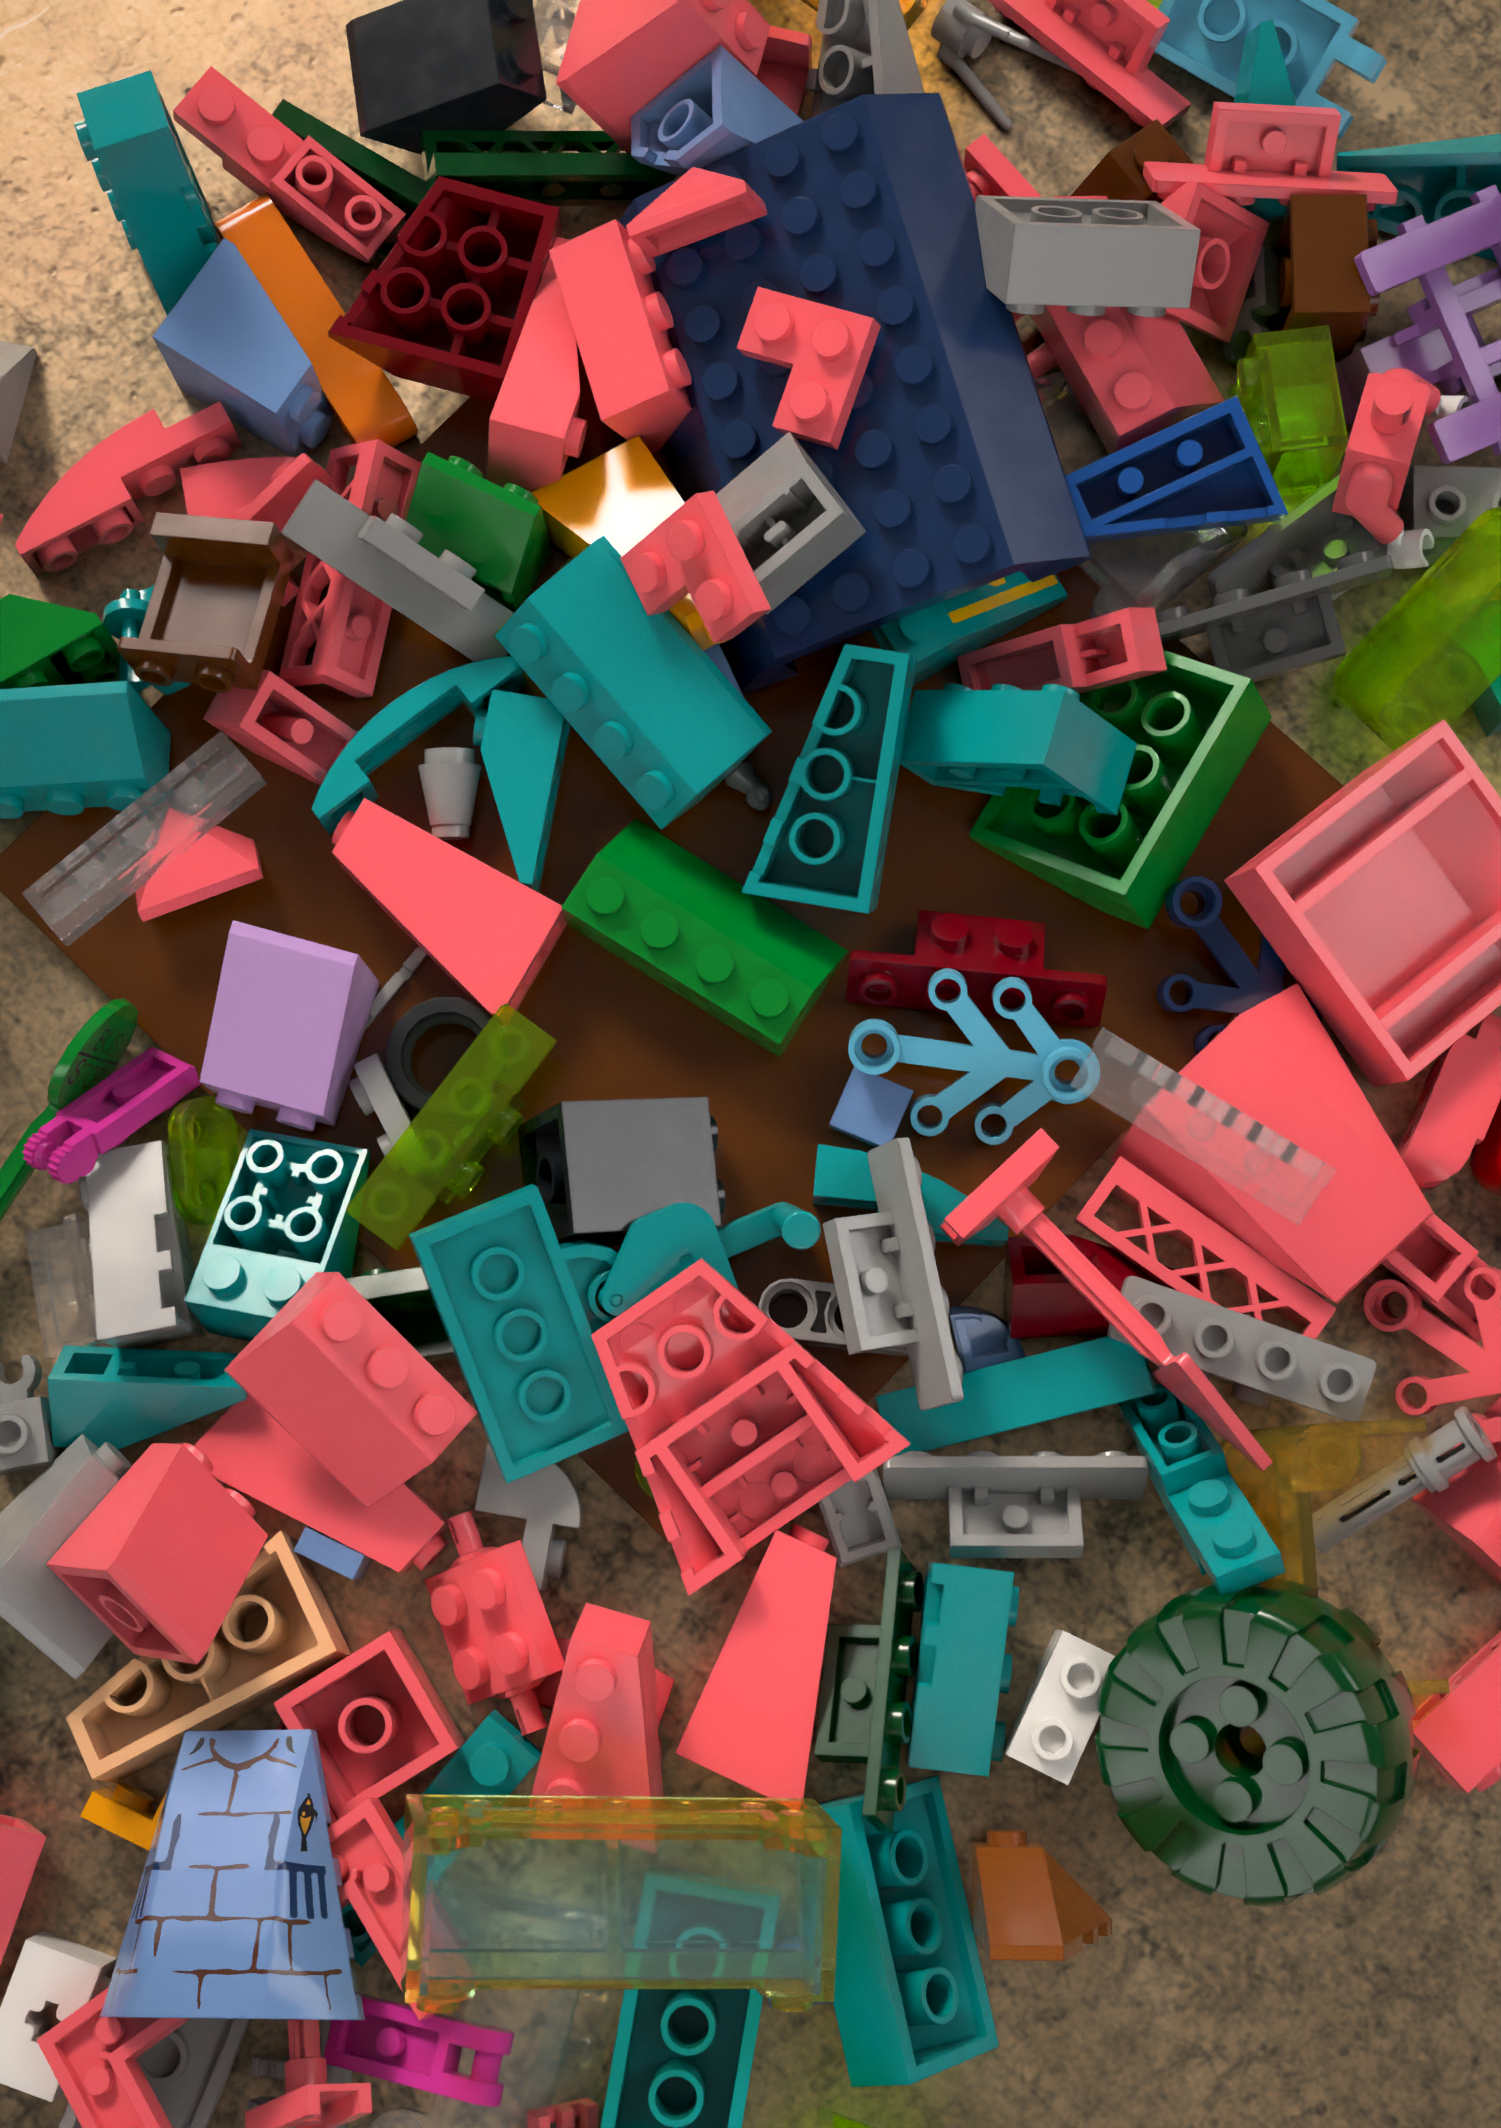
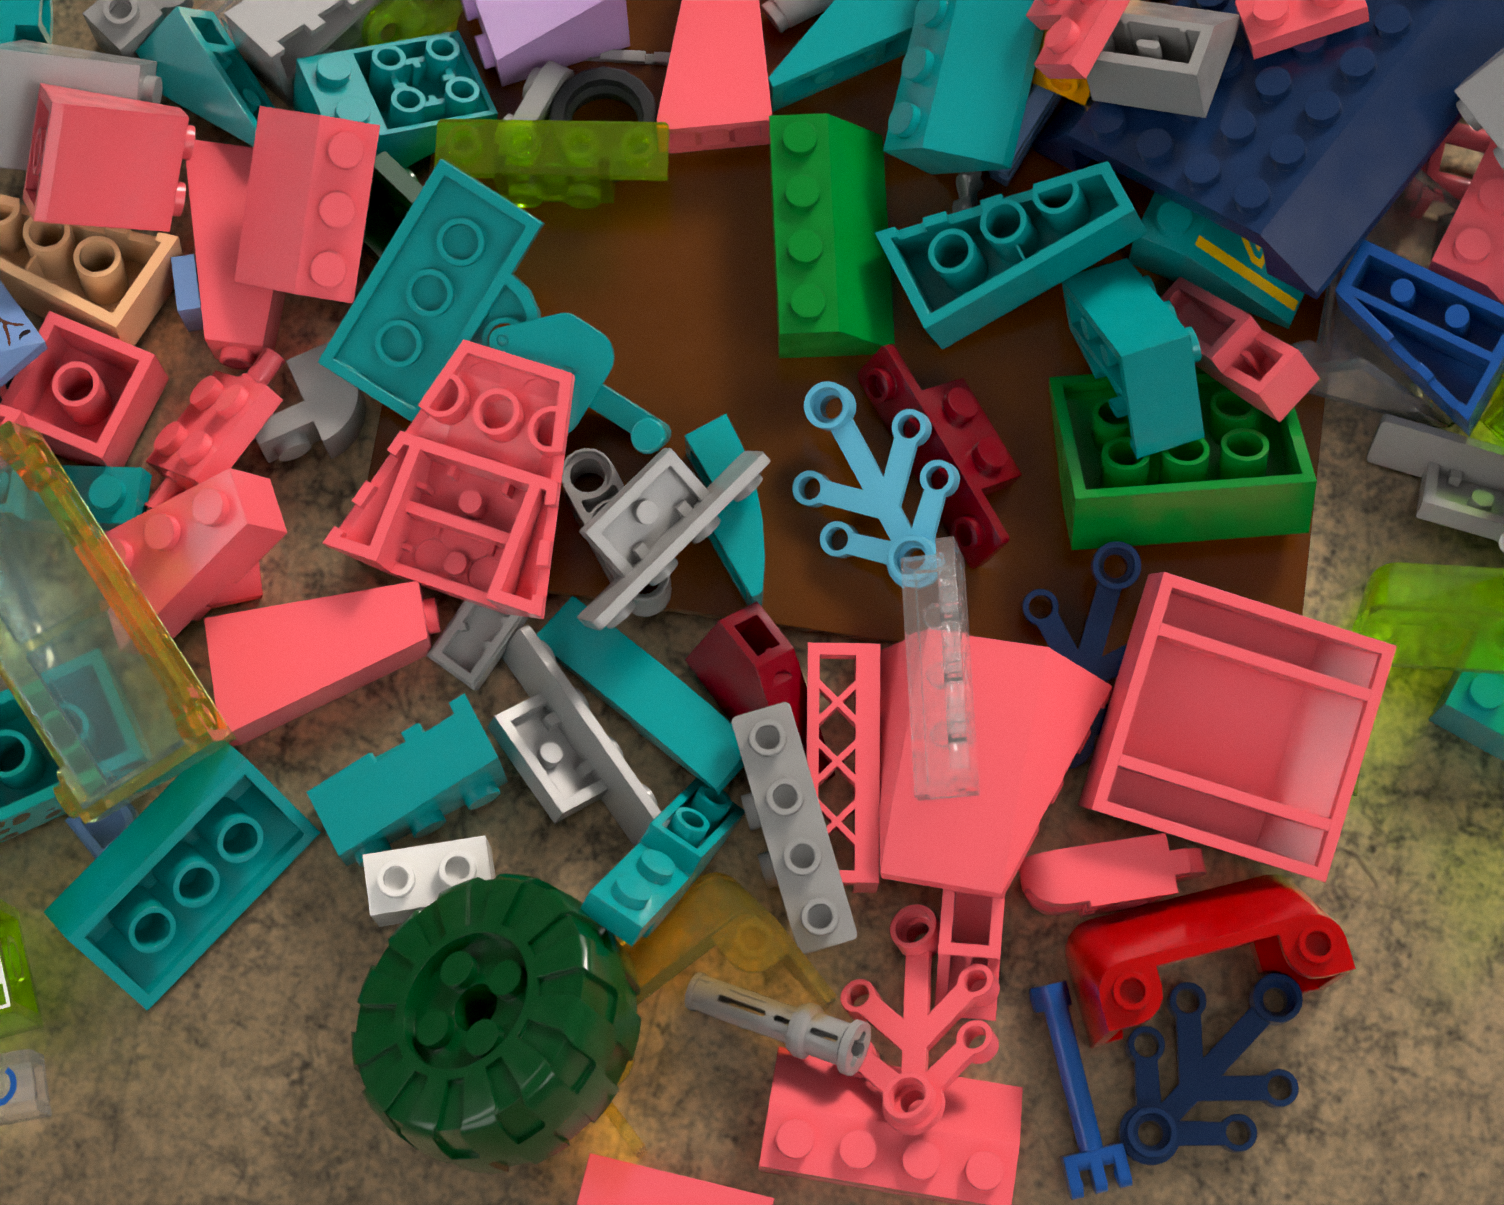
camera: 50 degrees right, 5 degrees down
slope [518,1097,725,1245] -> none
dark green bracket [814,1548,924,1833] -> none
medium blue tile [829,1066,913,1147] -> none
coral piece [939,1128,1273,1472] -> none
medium blue tile [949,1306,1026,1373] -> none
dark orange wedge [971,1829,1112,1961] -> none
dark grey bracket [1156,550,1394,682] -> none

